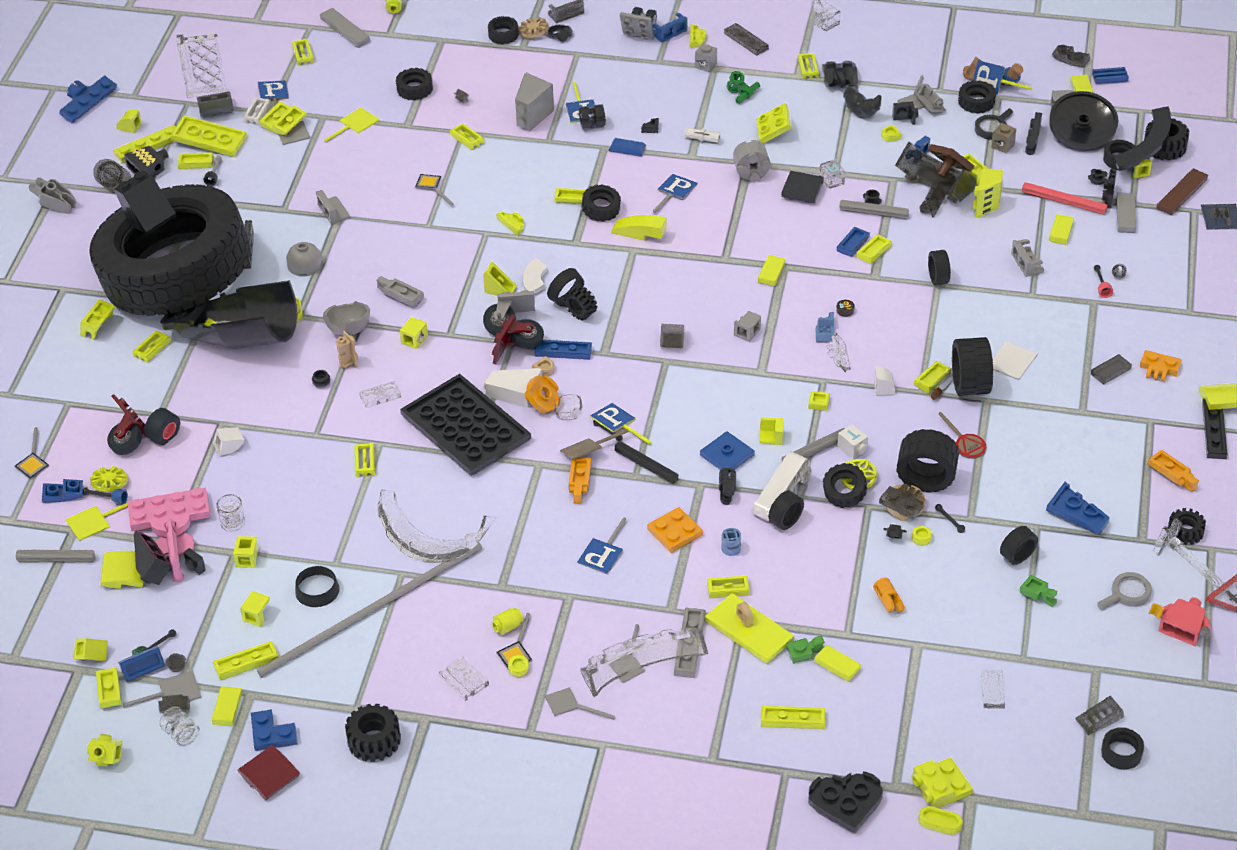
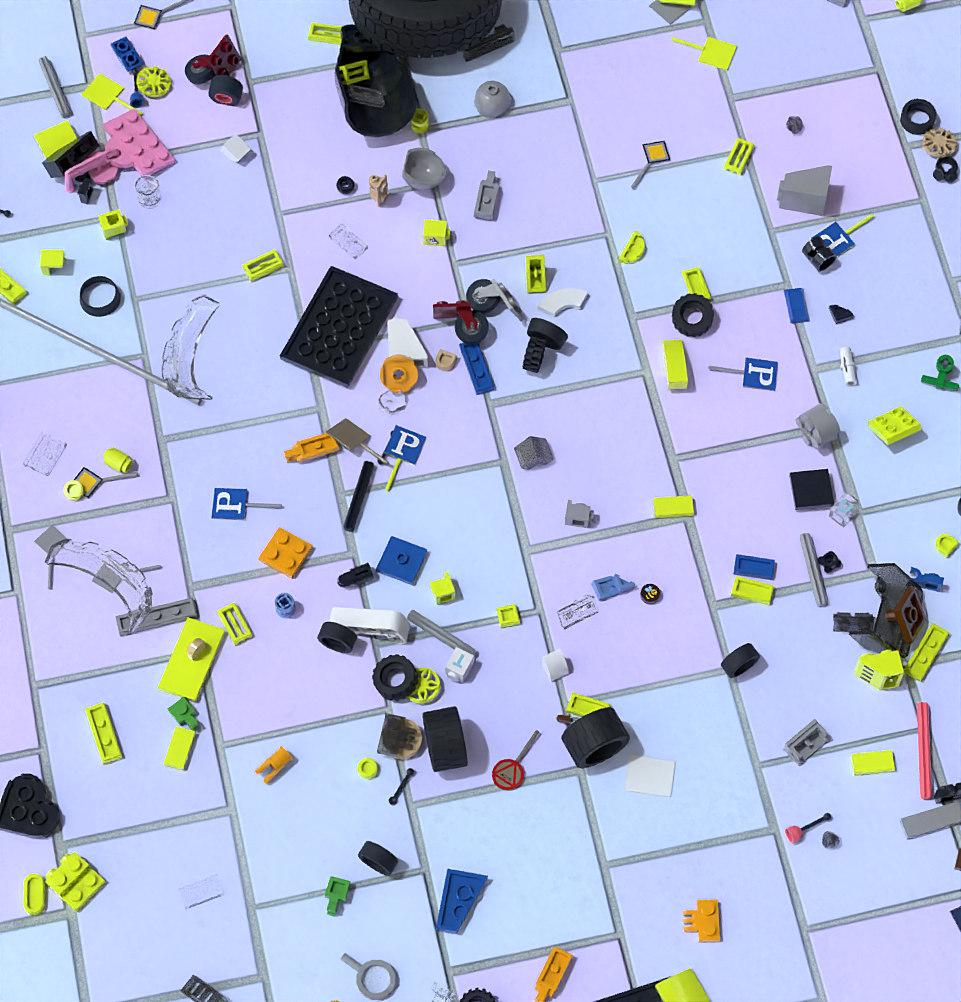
camera: 65 degrees right, 20 degrees up
light grey panel [316,190,350,225] -> none
black tyre [396,68,433,101] -> none
black plate [883,524,907,539] -> none
clear smoke tile [1090,354,1132,385] -> none

